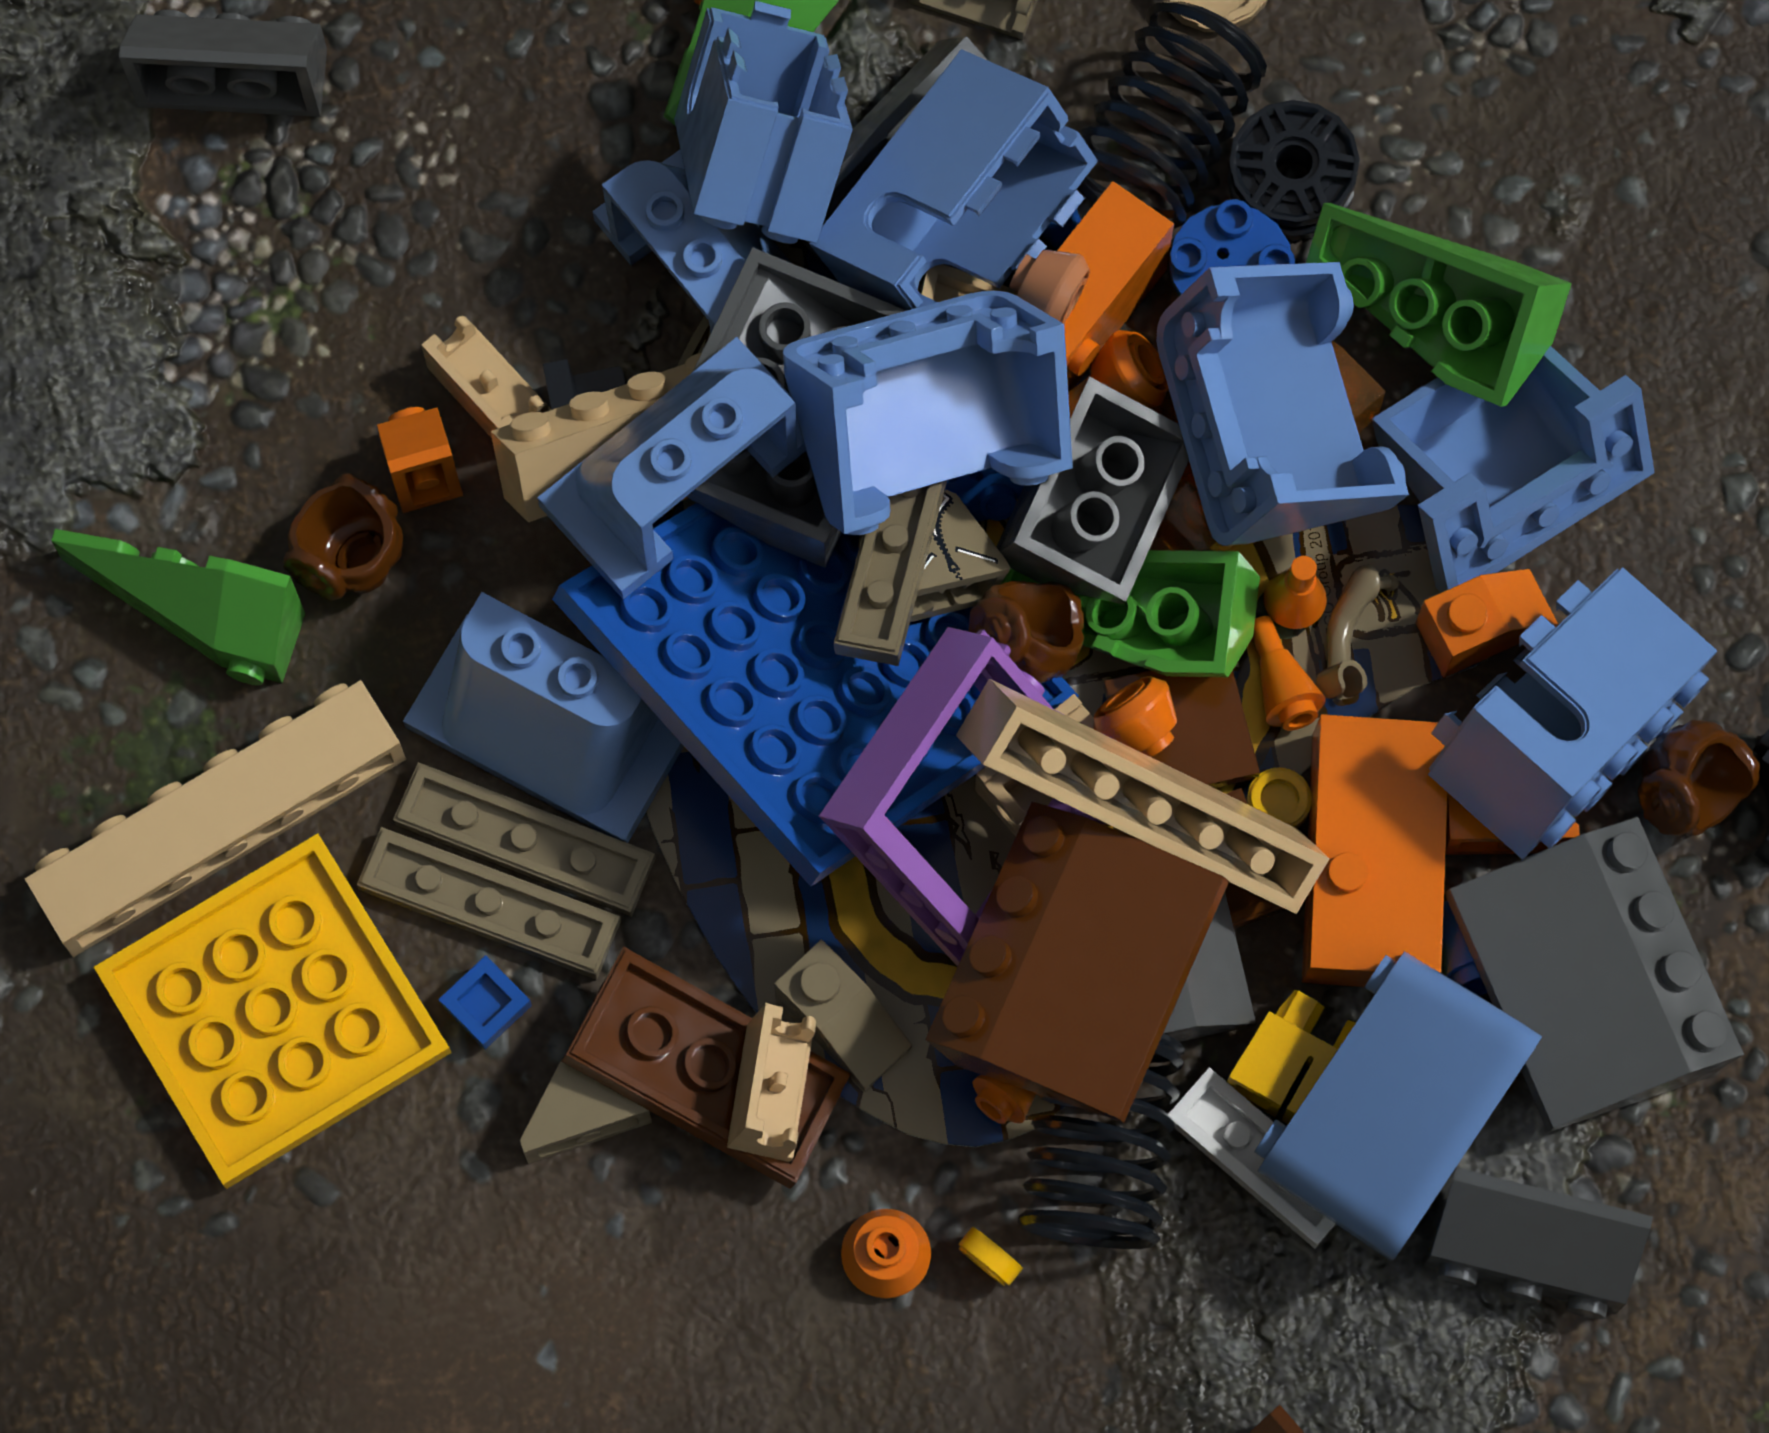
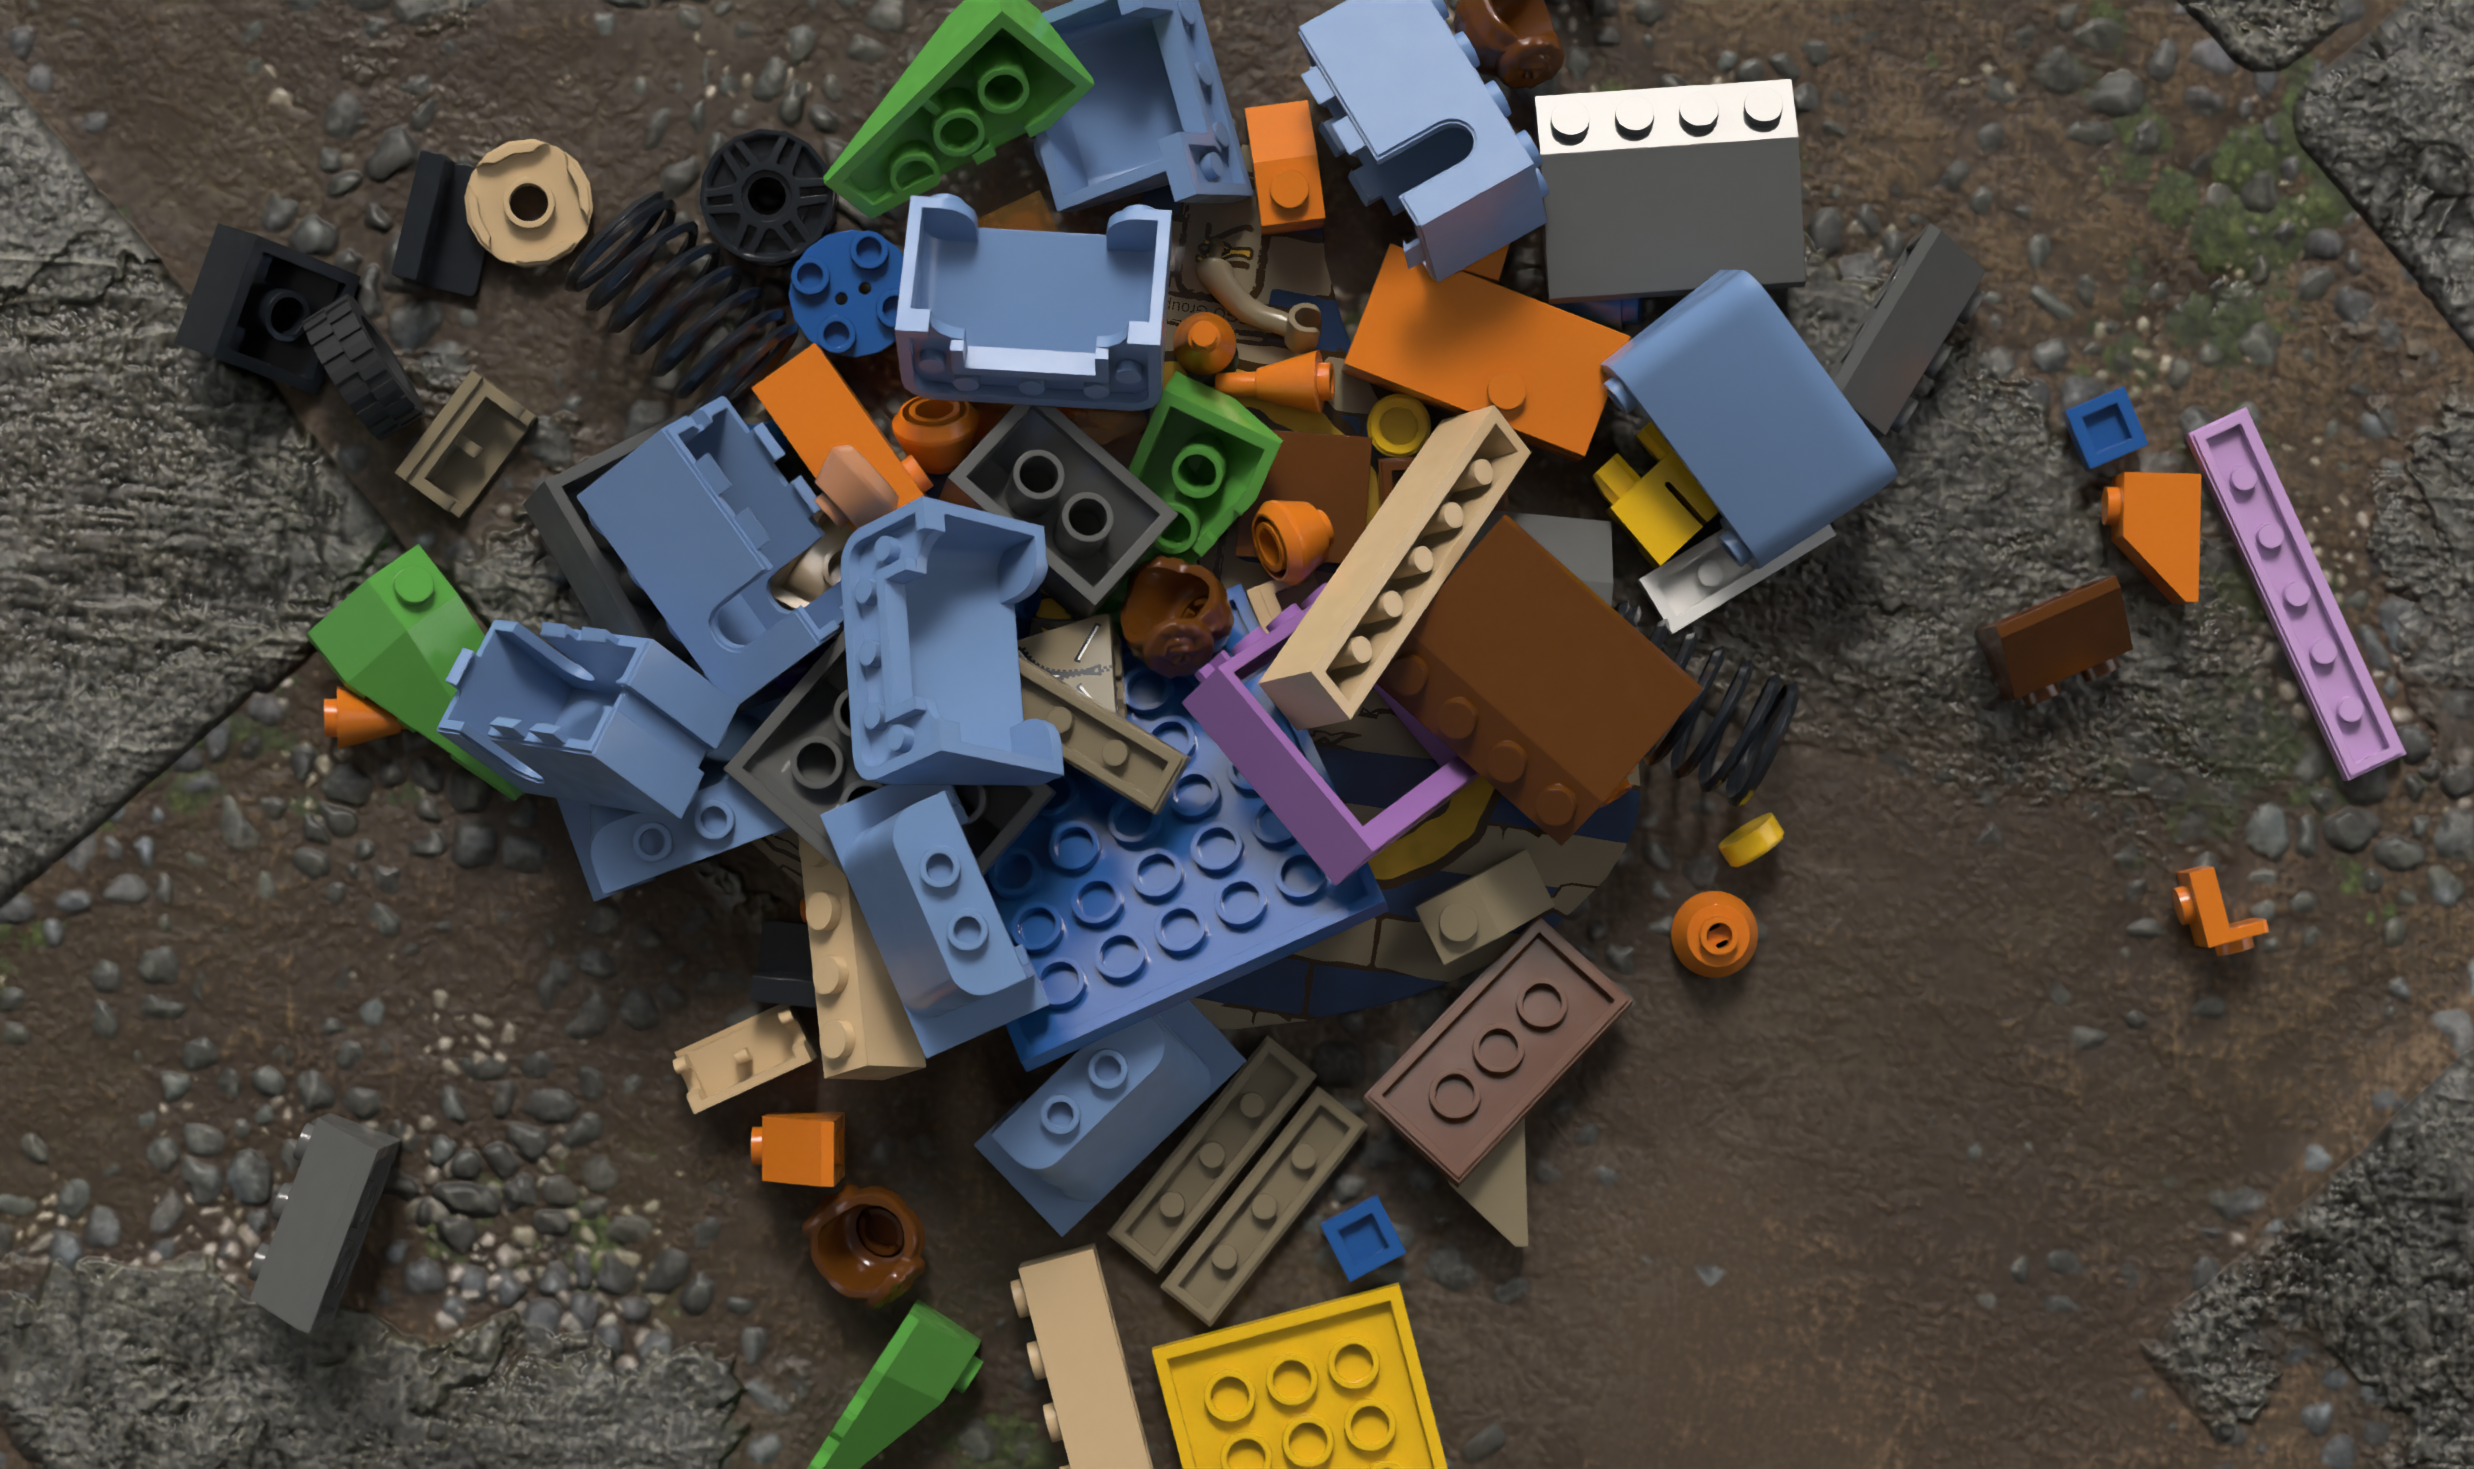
camera: 70 degrees left, 15 degrees up
tan hinge [727,1003,816,1162] -> none

